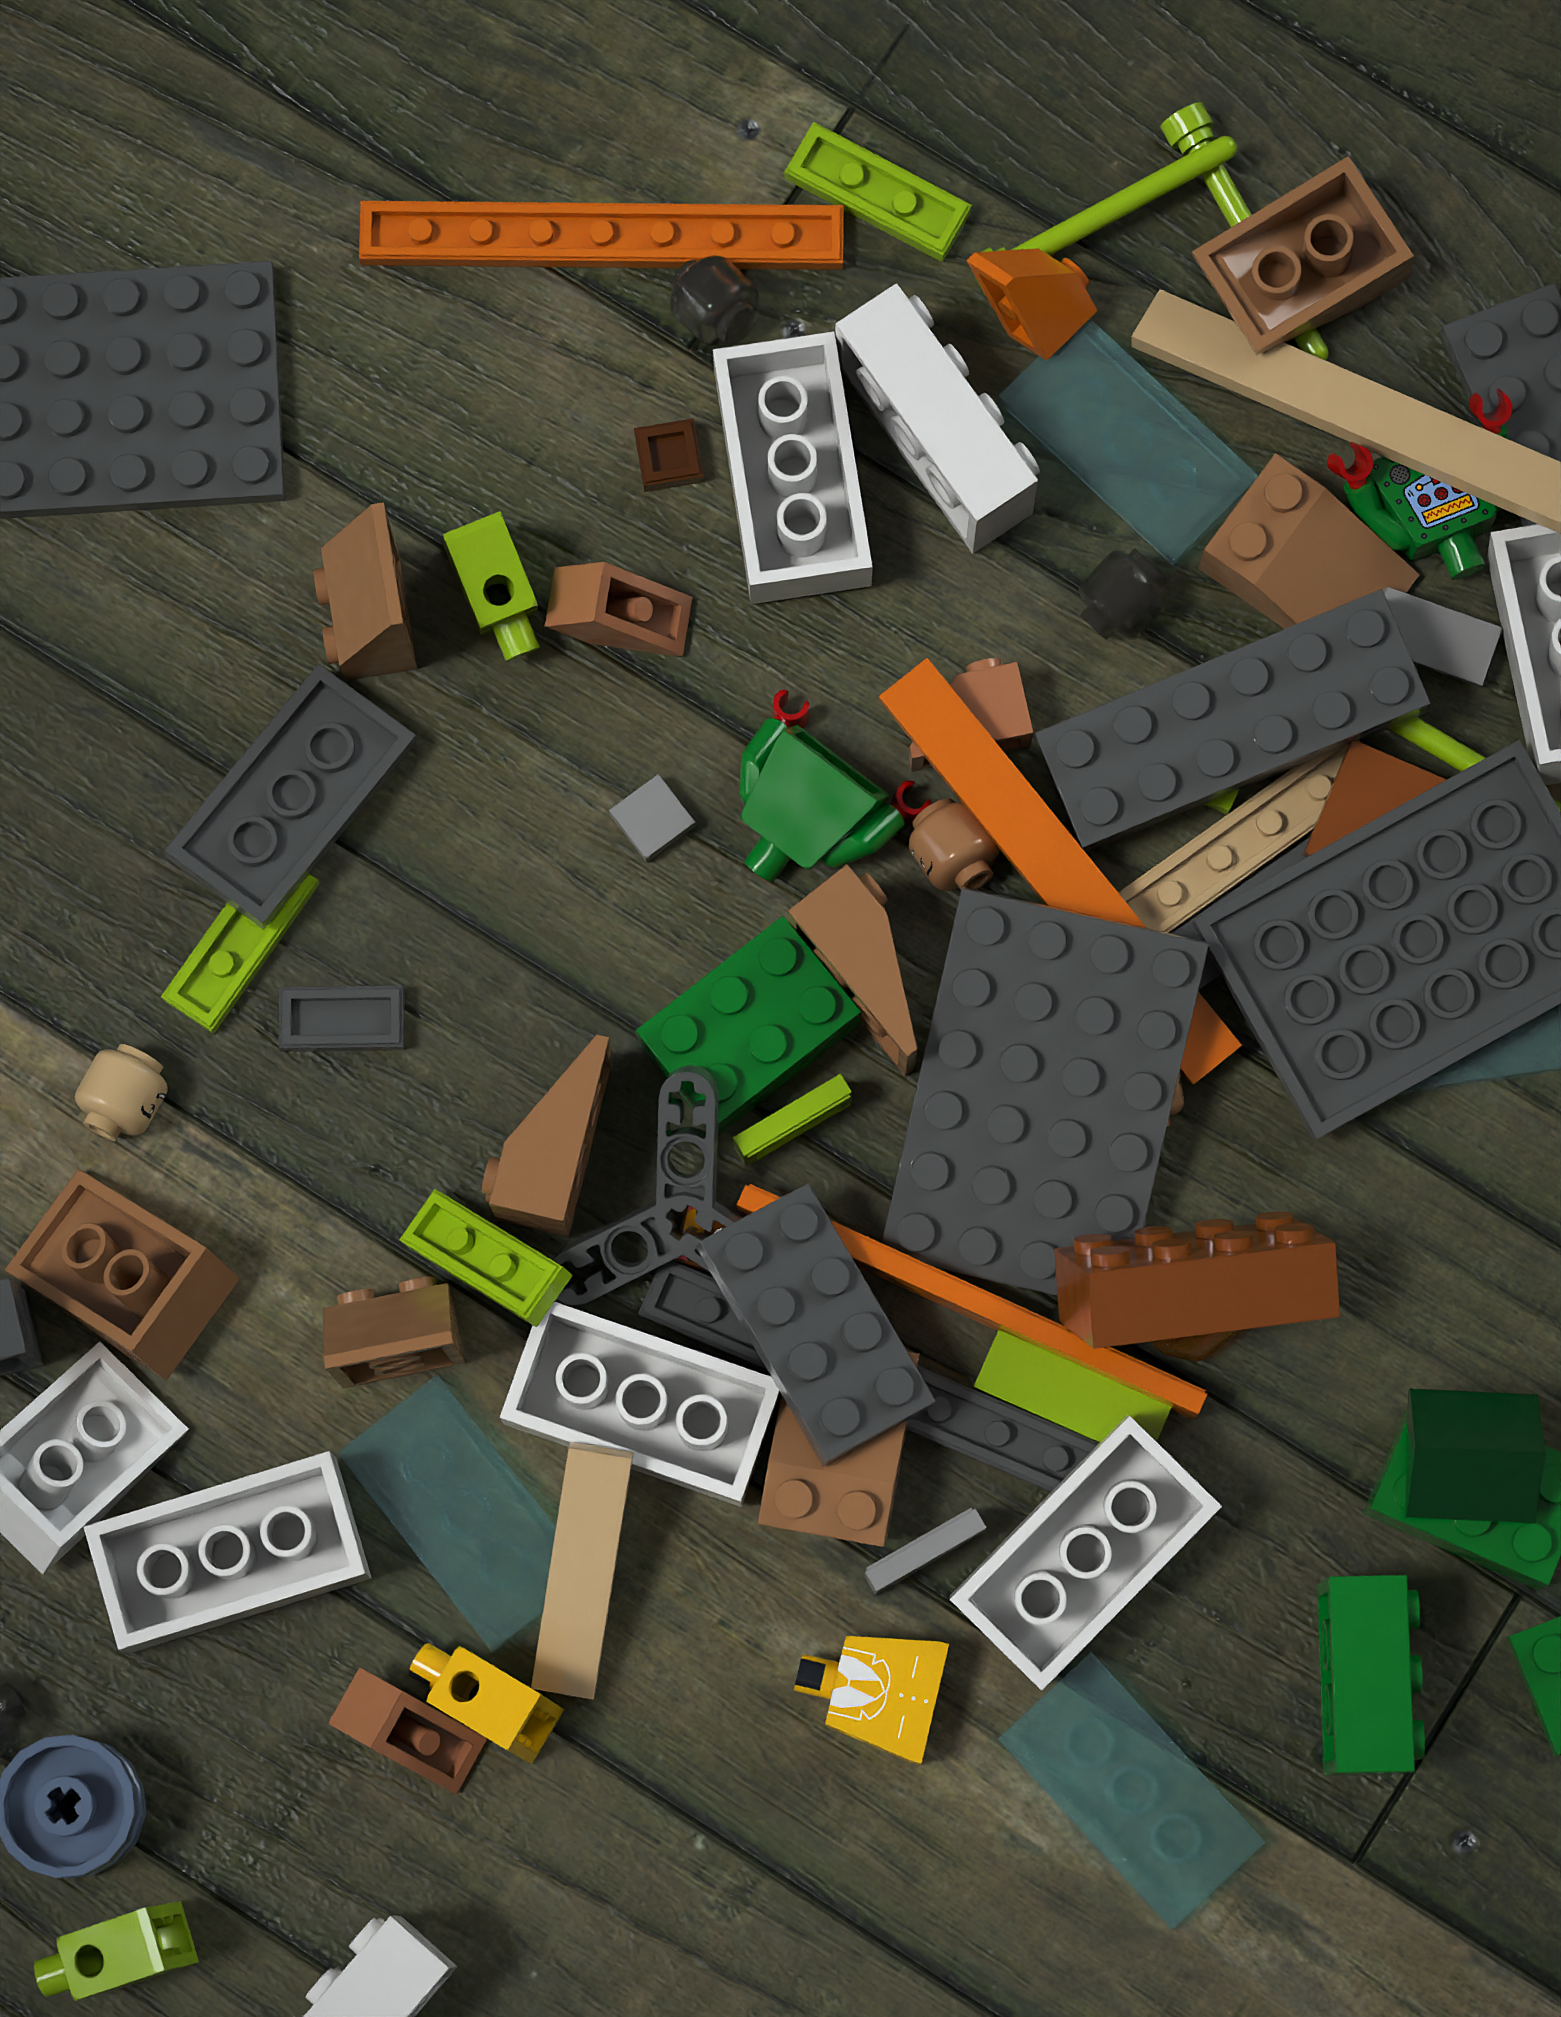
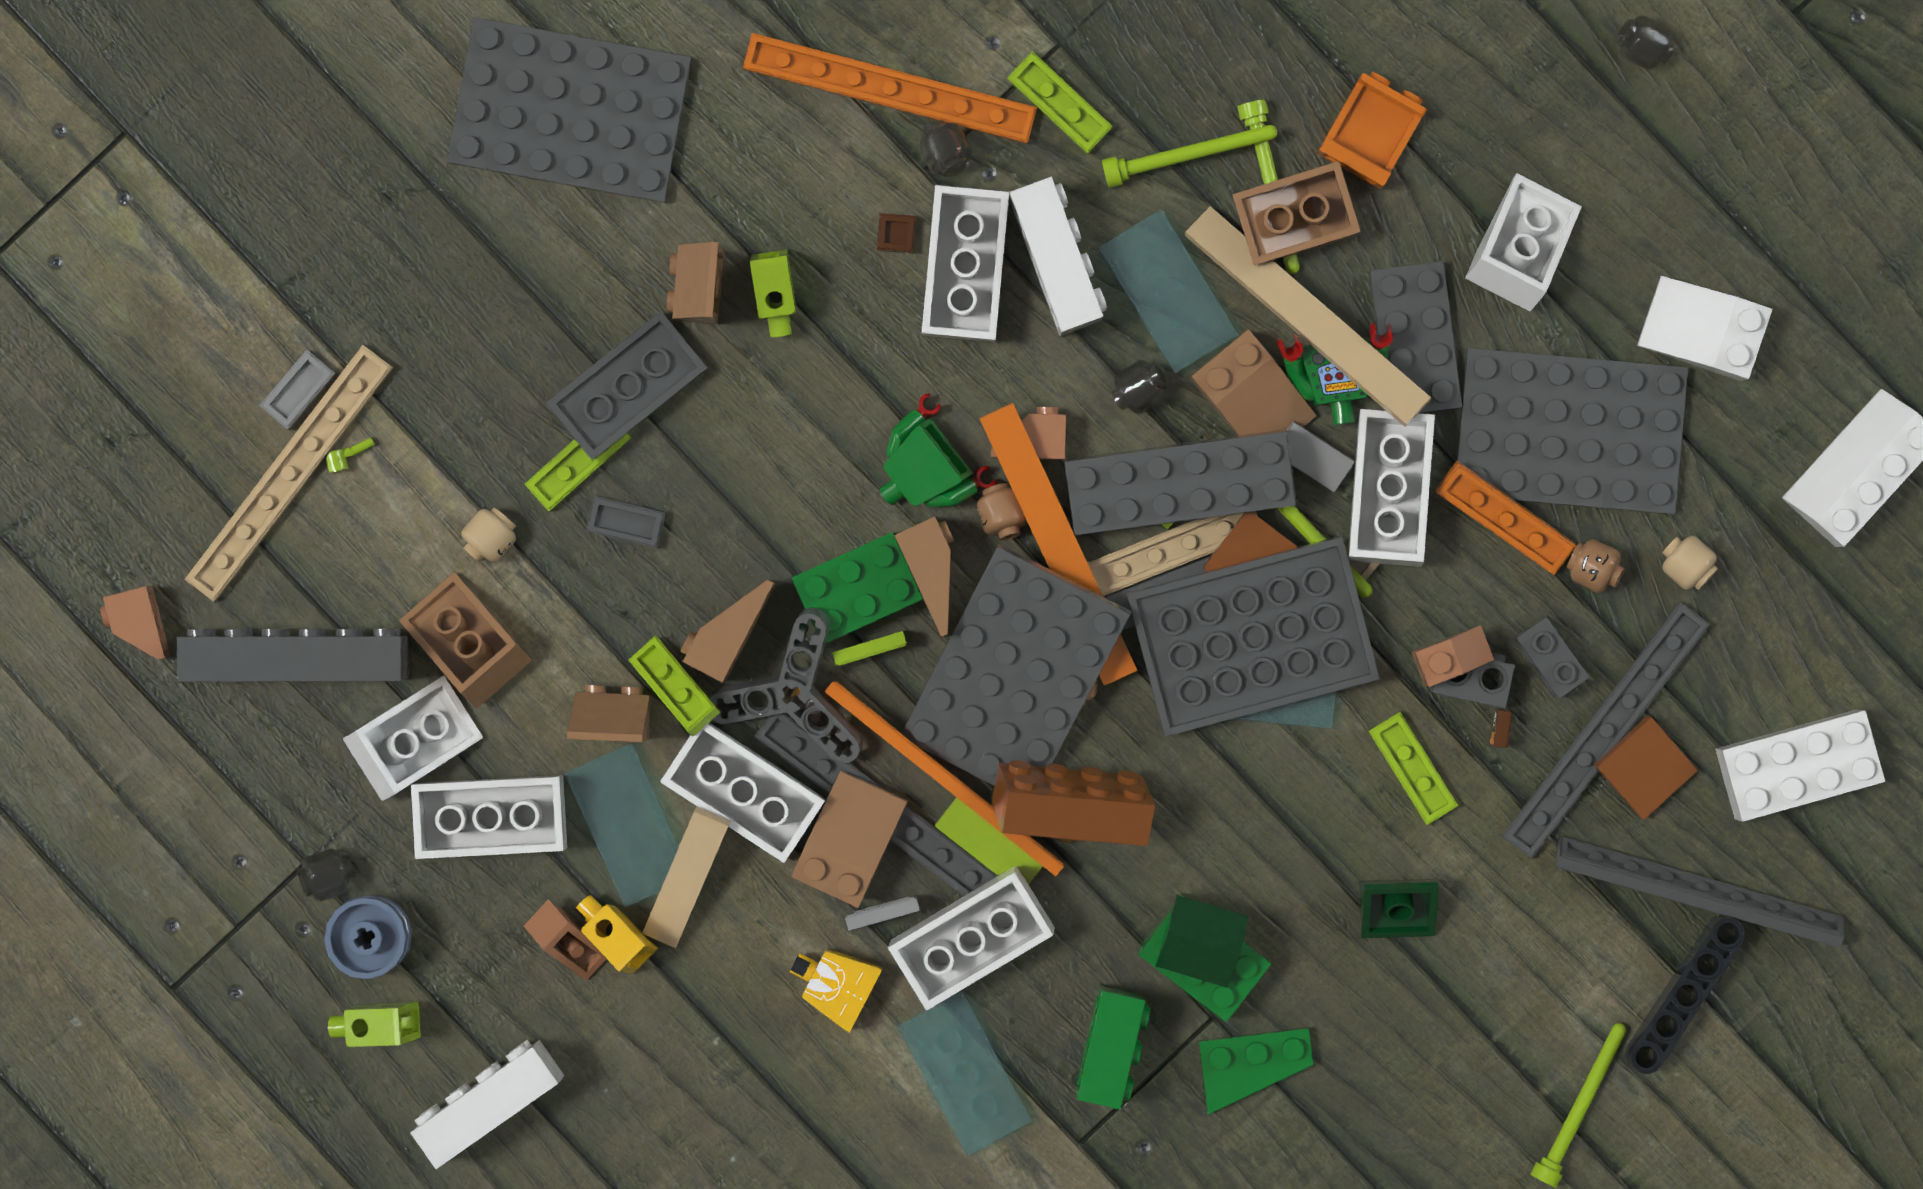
camera: 15 degrees right, 10 degrees up
nougat slope [545,562,693,656] -> none
light grey tile [609,774,696,863] -> none
dark grey plate [696,1183,936,1467] -> none
orange slope [966,248,1097,361] -> none
none -> orange panel [1316,72,1427,190]

